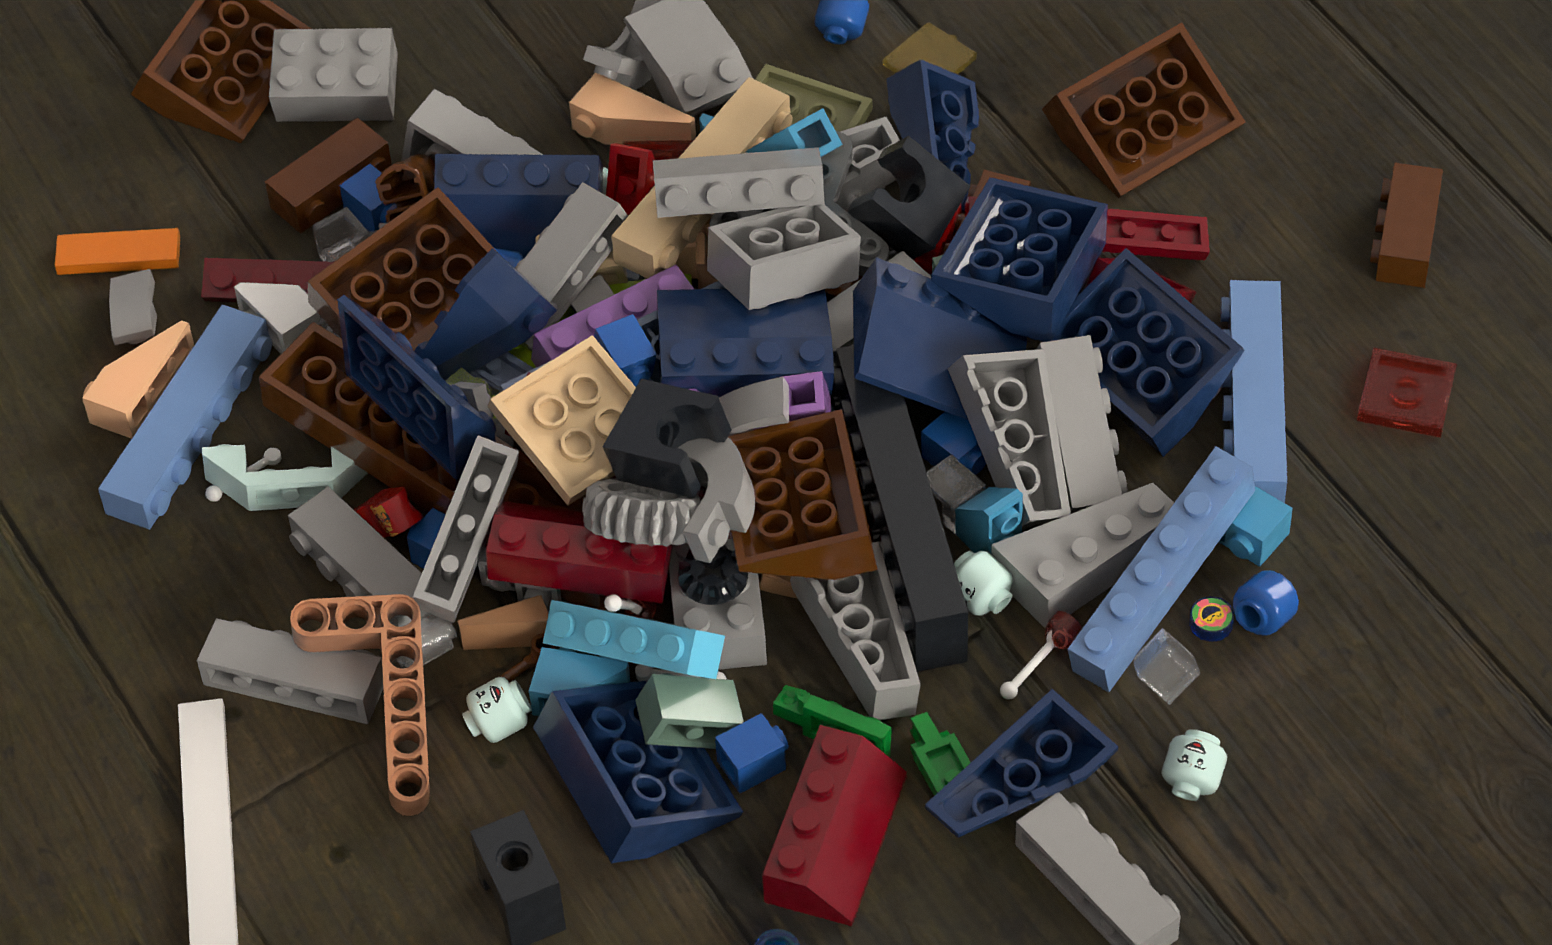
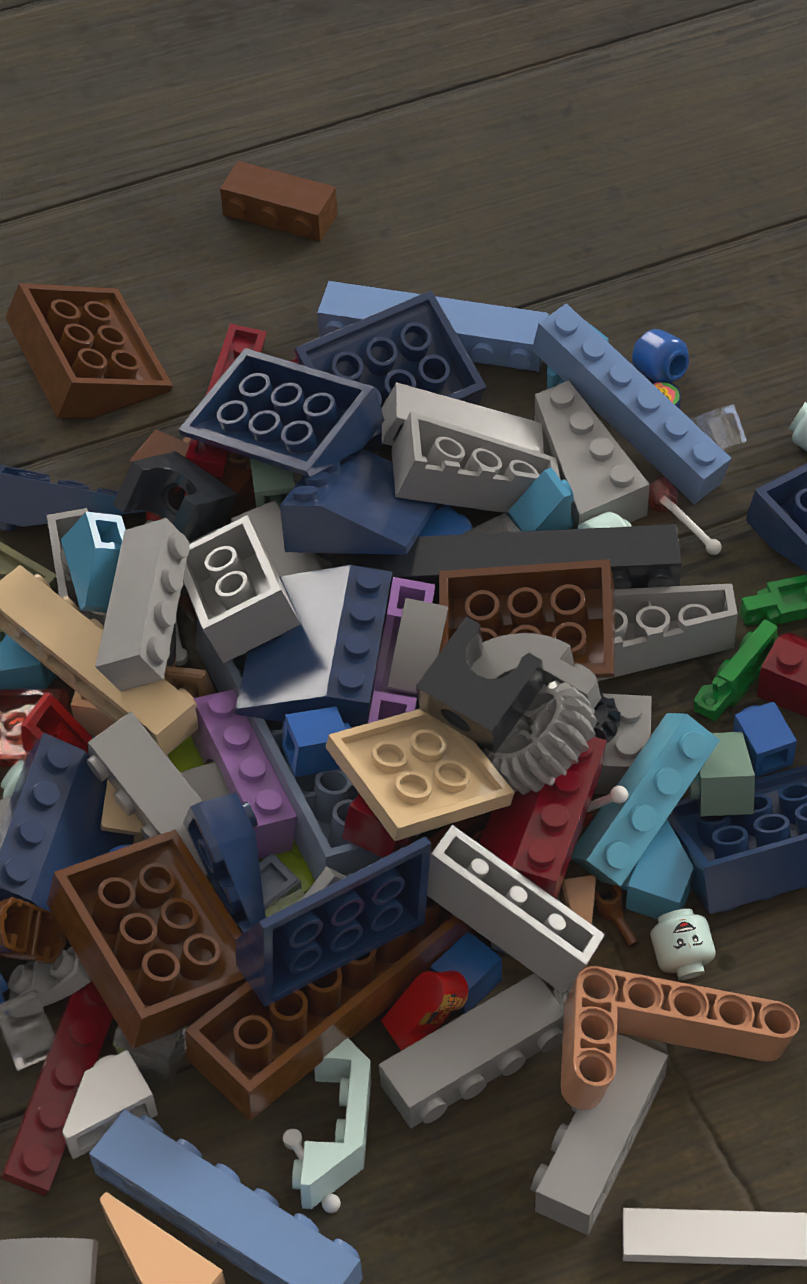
camera: 80 degrees left, 0 degrees up
clear red tile [1357,348,1457,437] -> none

